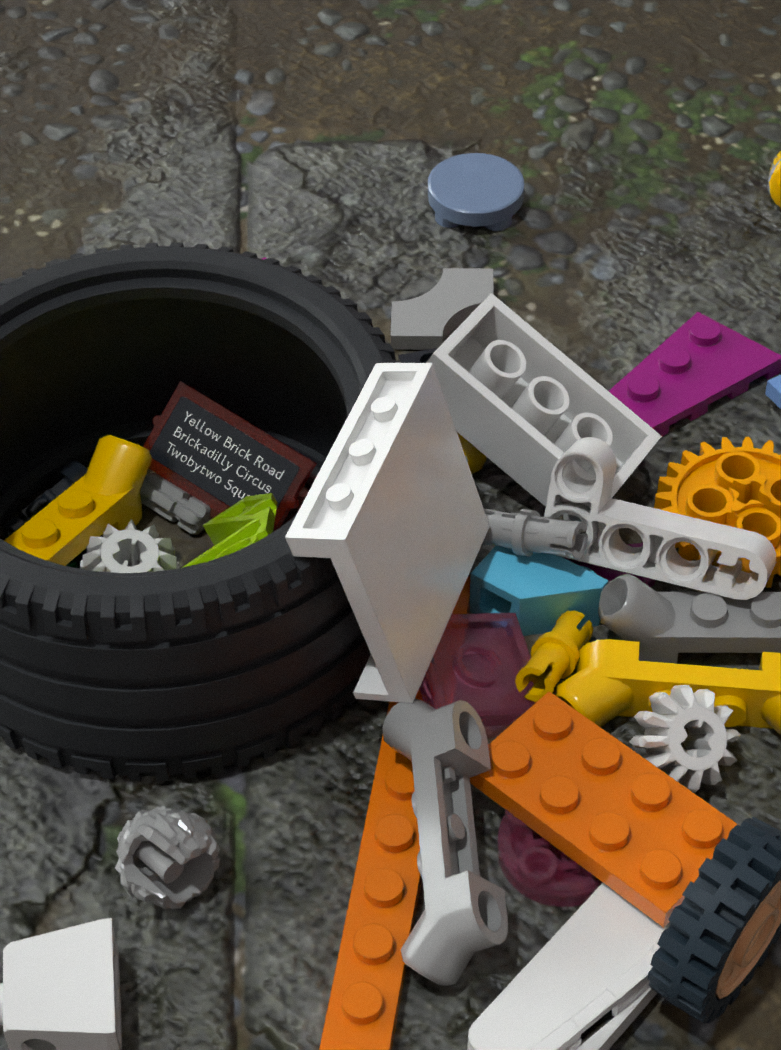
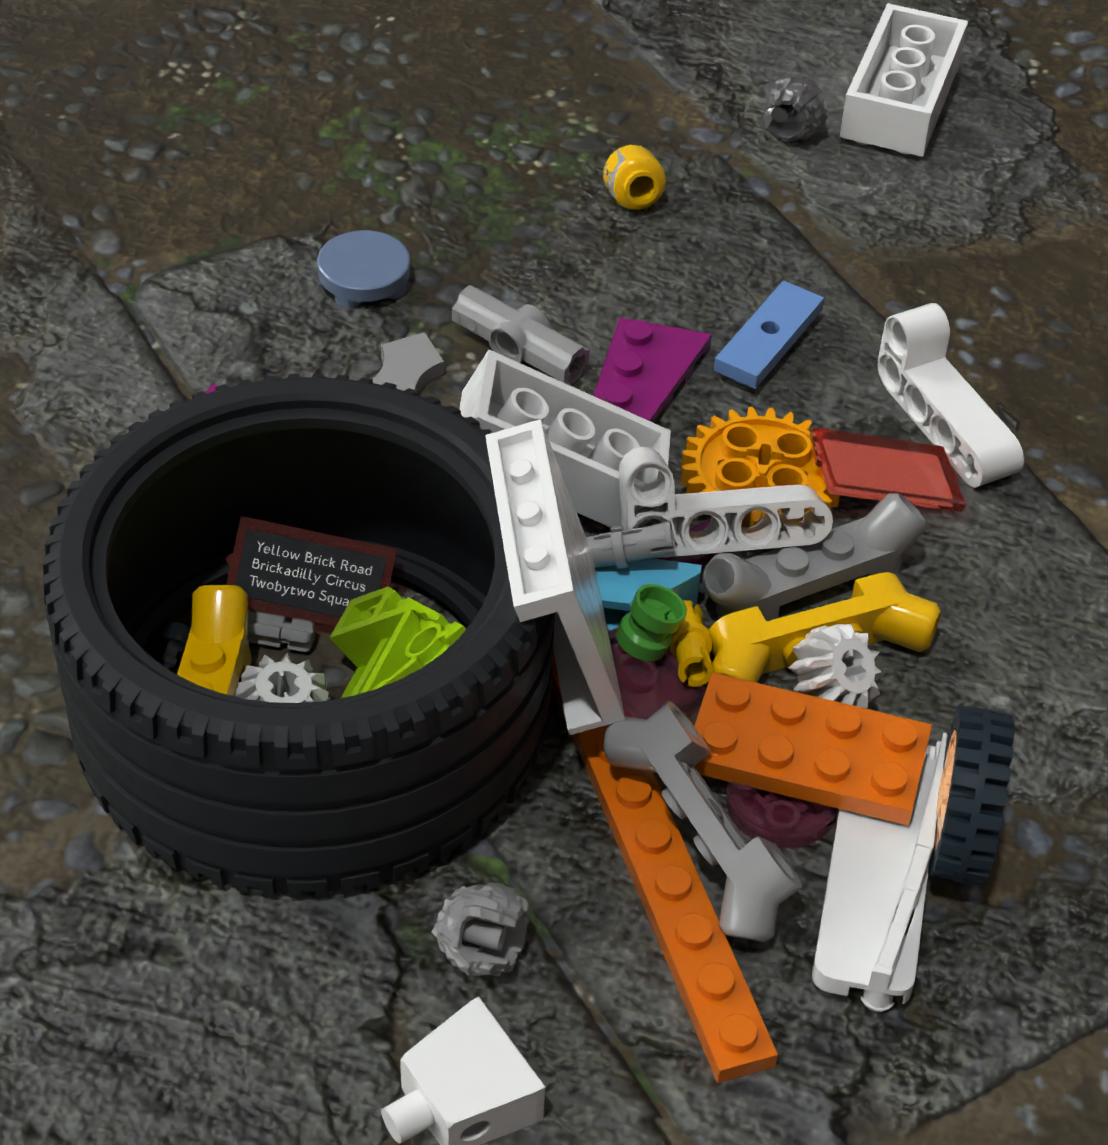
camera: 30 degrees left, 0 degrees up
none -> light grey piece [452,285,590,386]
none -> bright green wheel [616,584,687,662]

